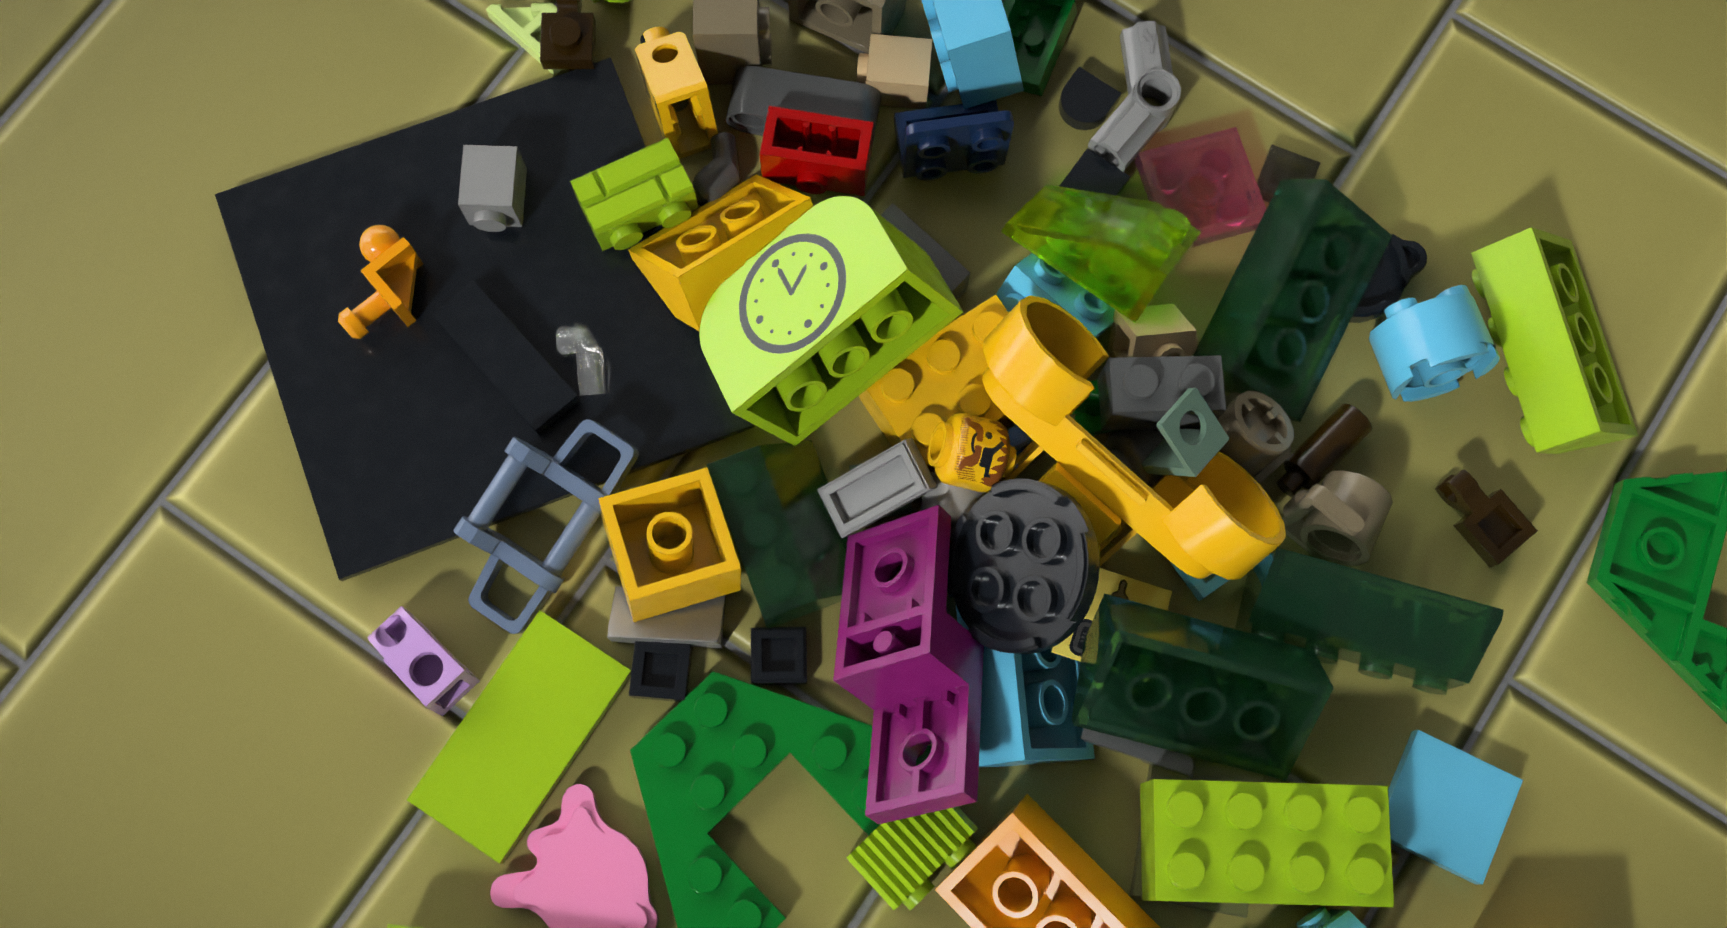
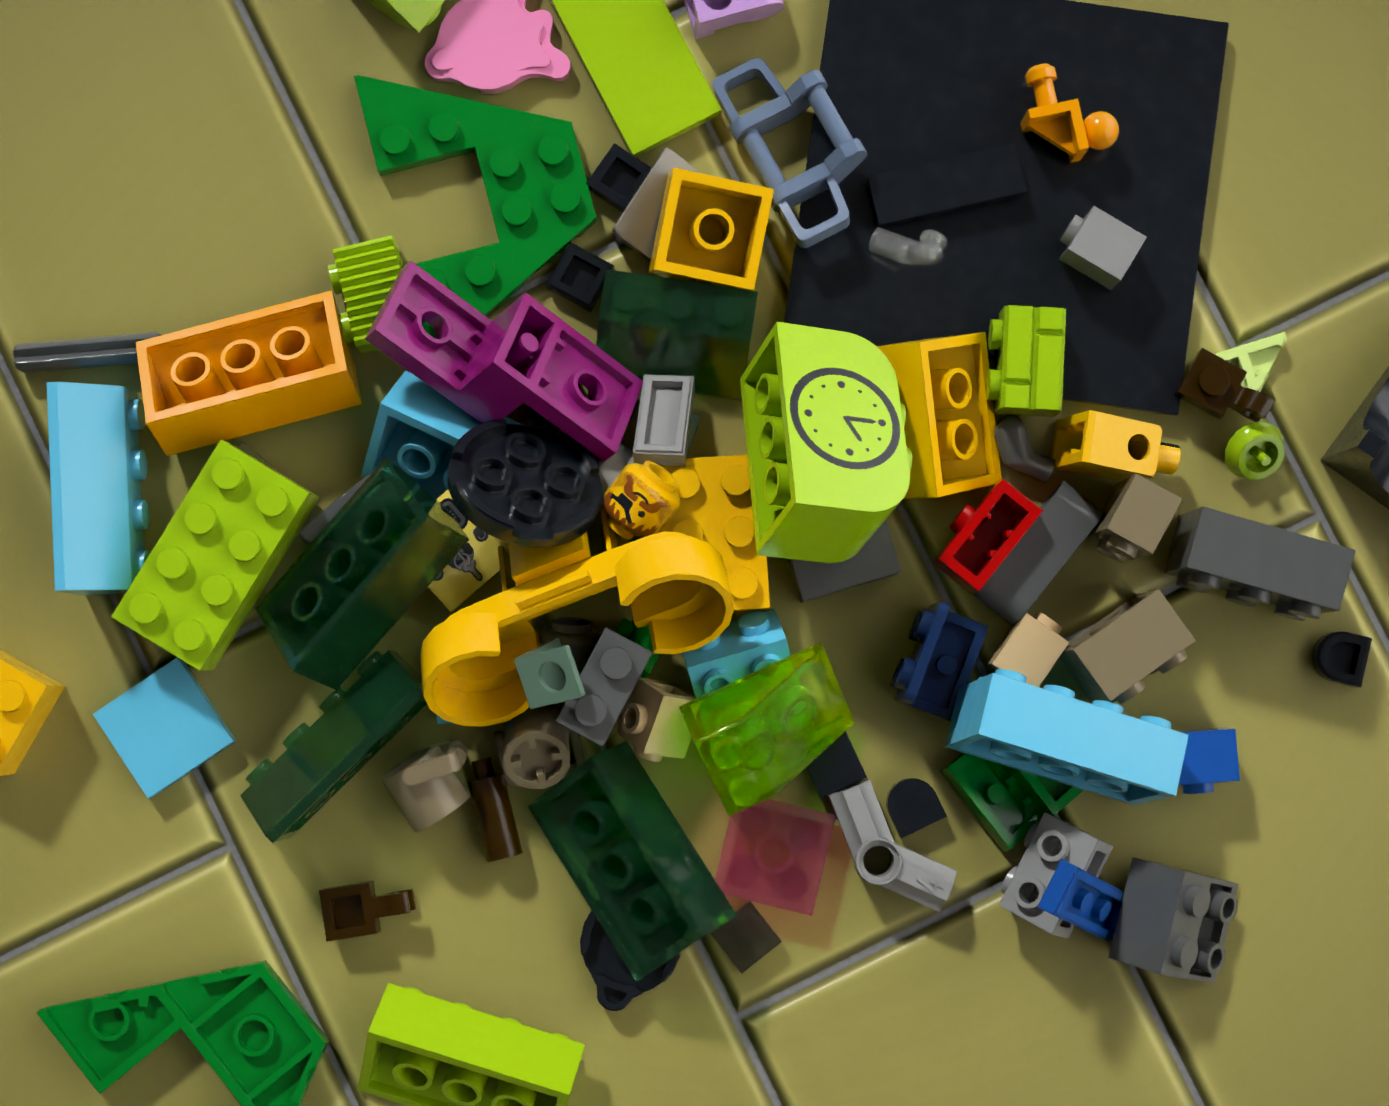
camera: 125 degrees right, 10 degrees up
medium azure brick [1369,285,1500,402] -> none

